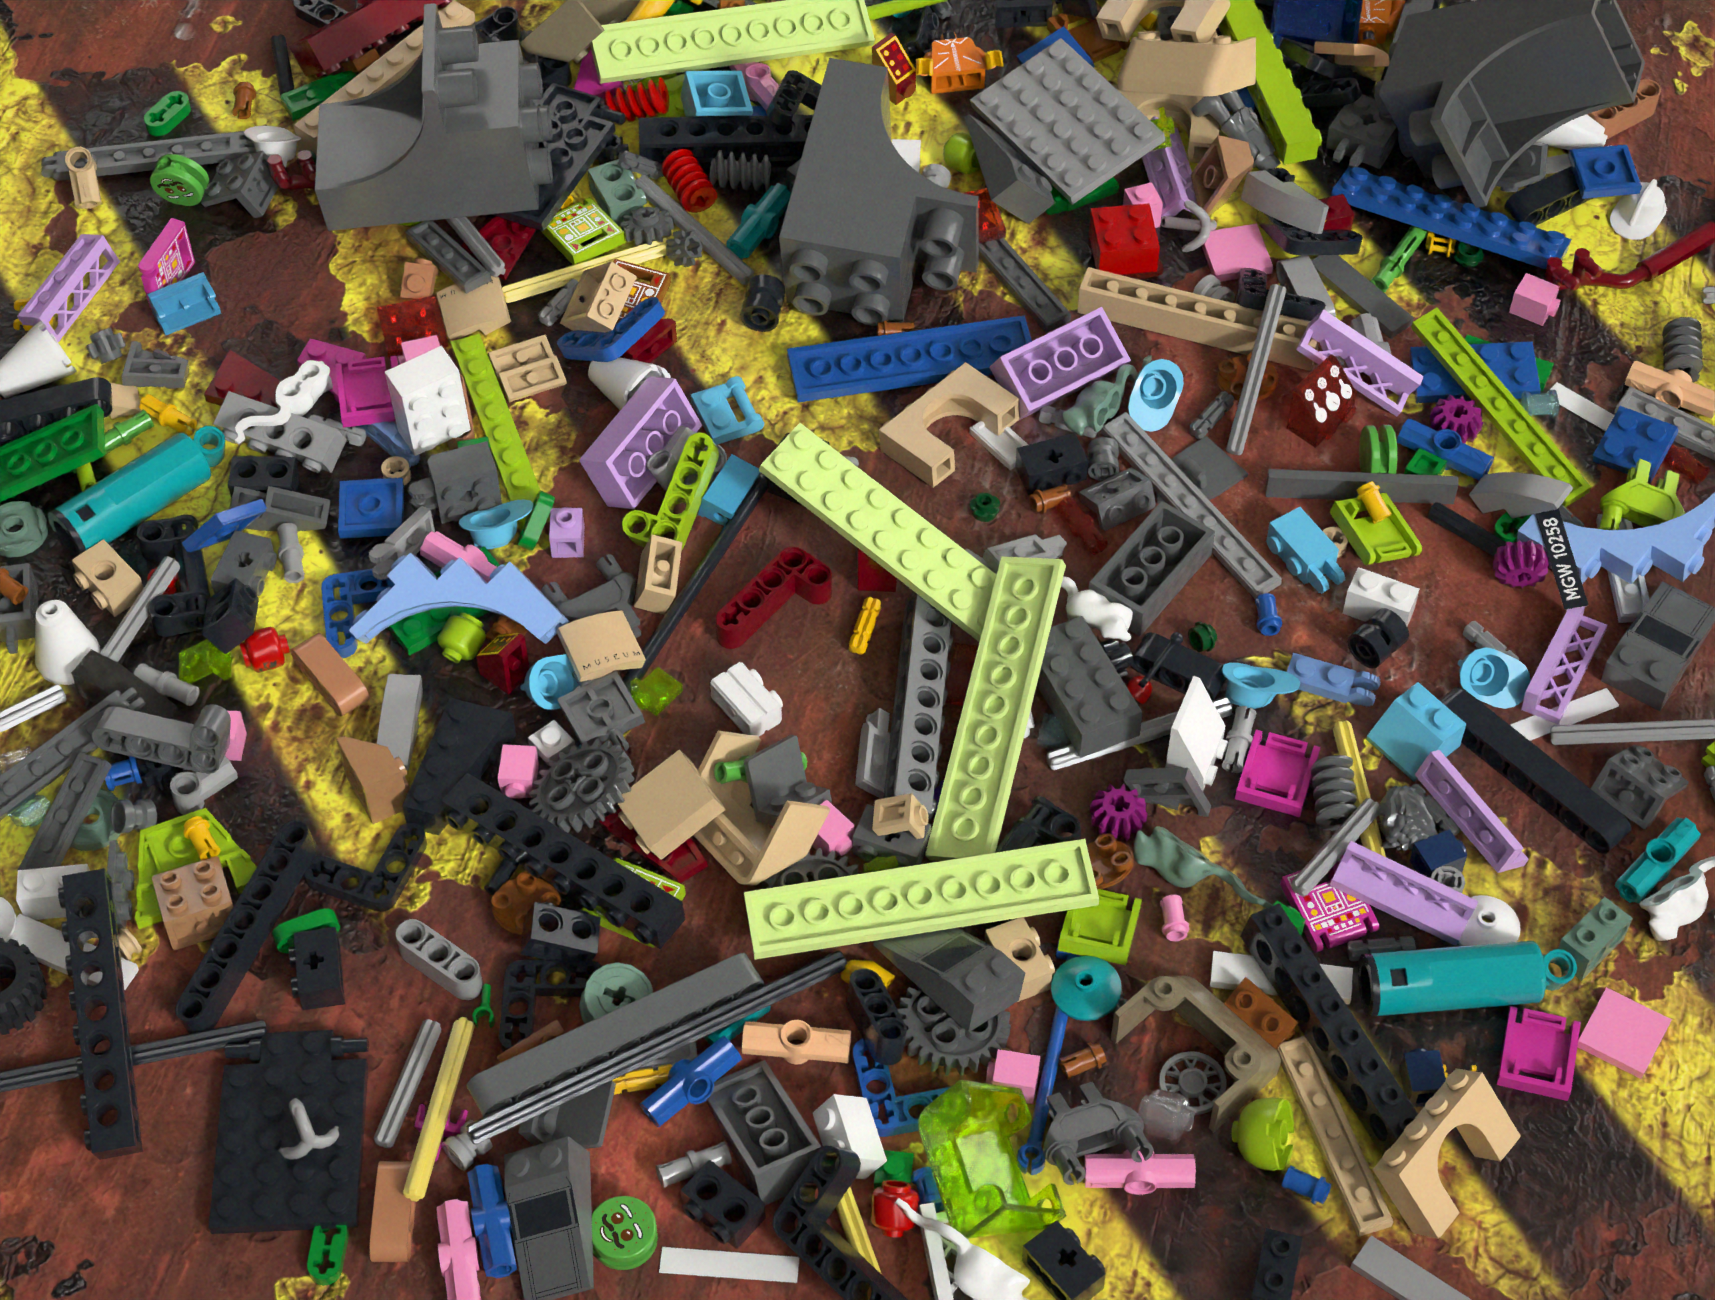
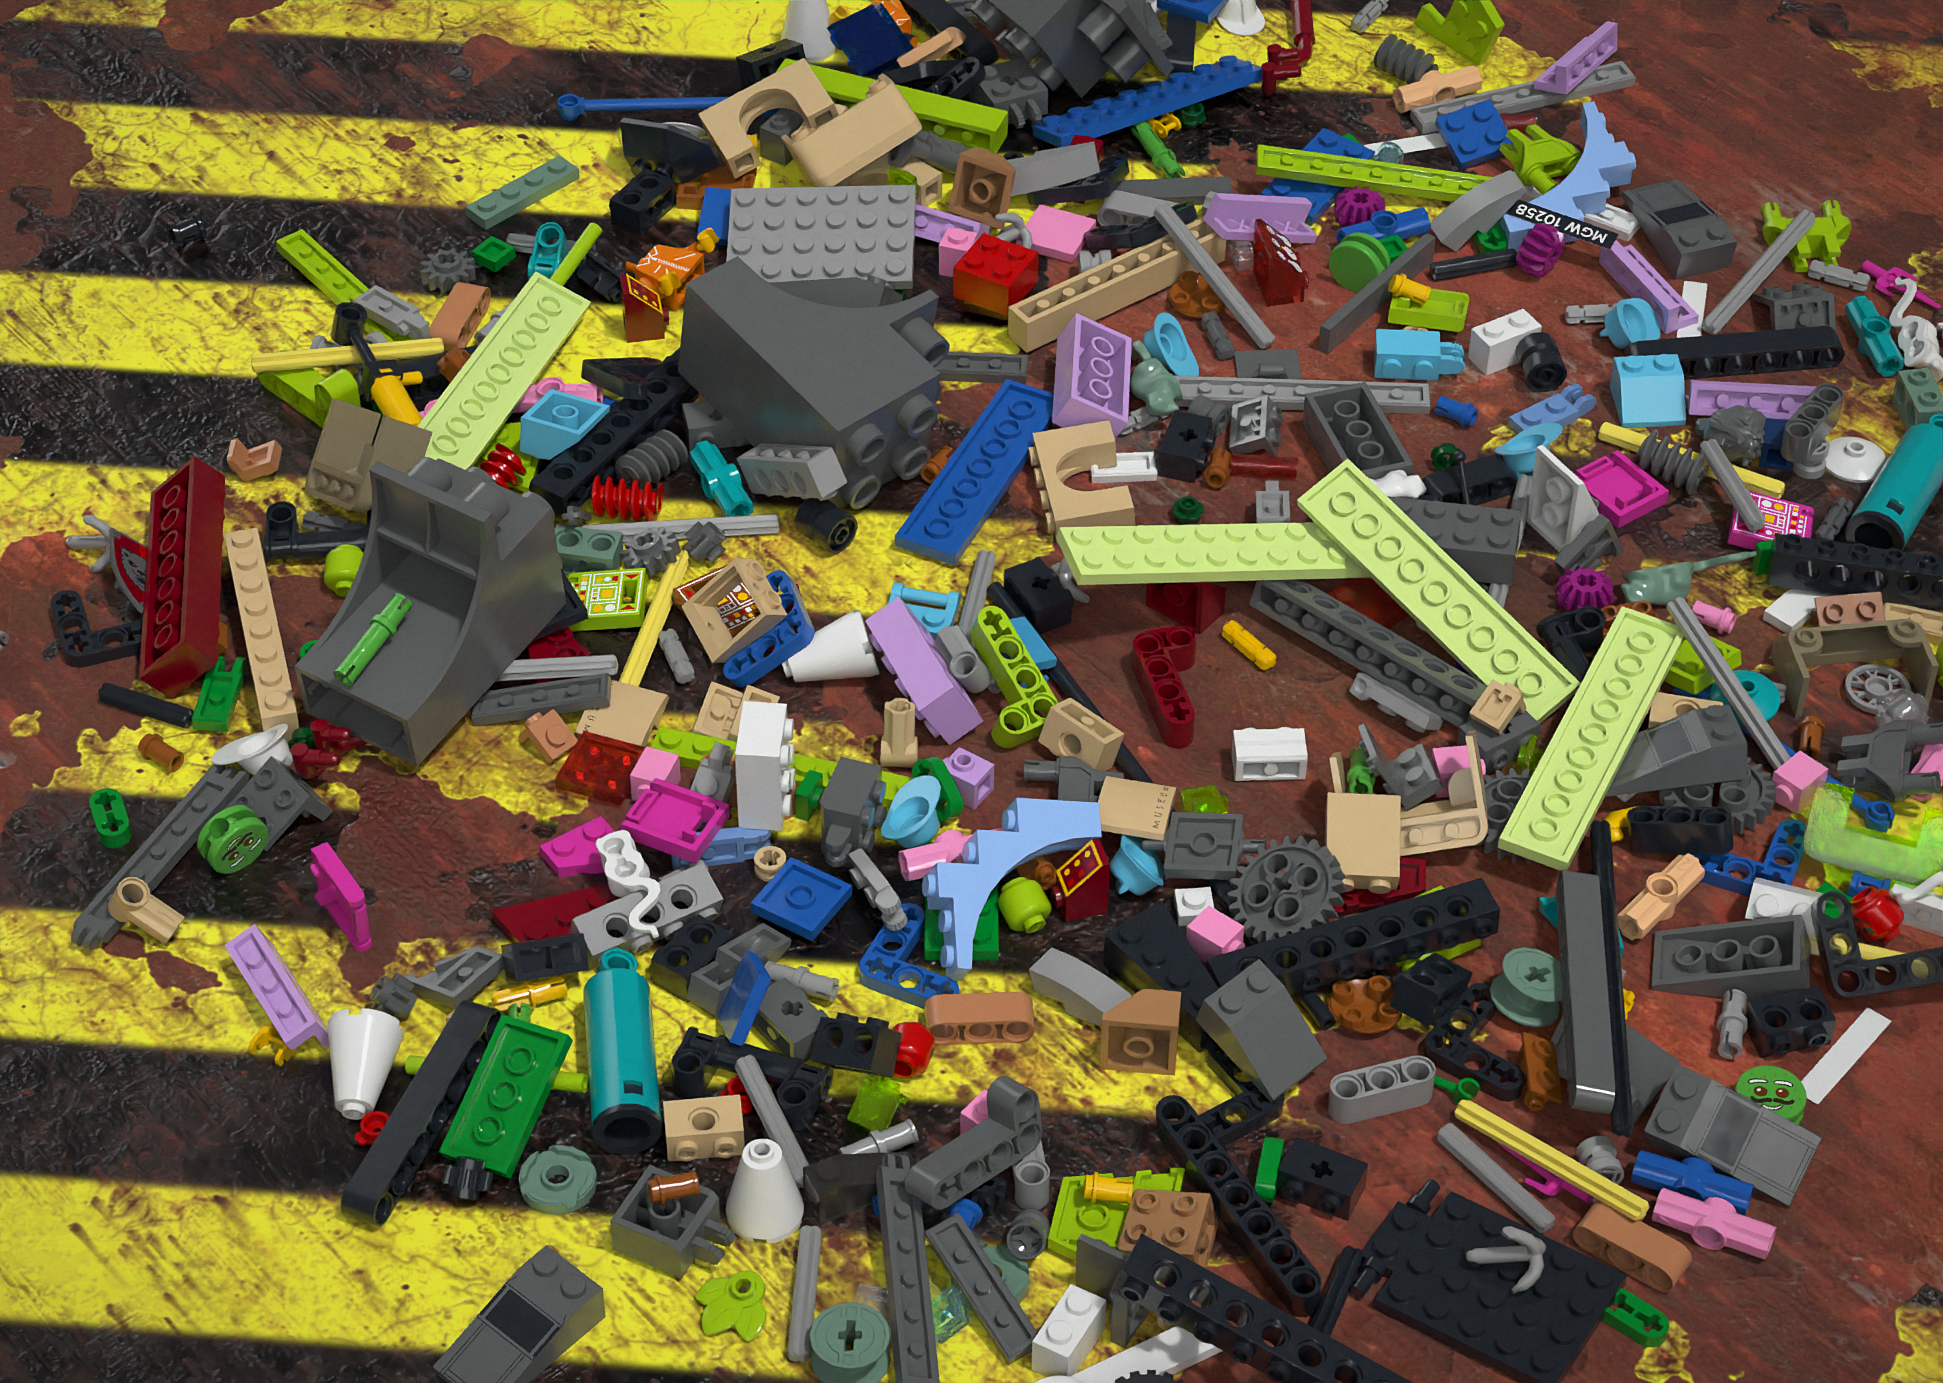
camera: 55 degrees left, 10 degrees down
dark azure hinge [147,272,221,336] -> none
blue piece [639,1035,742,1128] -> none
lavender fence [1329,841,1478,946] -> none
bright pink brick [1509,273,1561,326] -> none
none -> bright green pin [333,593,413,687]
none -> black brick [501,933,589,982]
none -> light grey brick [737,443,847,501]
none -> tan piece [880,698,918,768]
none -> light grey axle [959,550,995,635]
none -> dark grey slope [1195,959,1327,1103]
none -> light grey axle [1666,597,1791,770]
none -> dark grey beam [1780,383,1844,463]

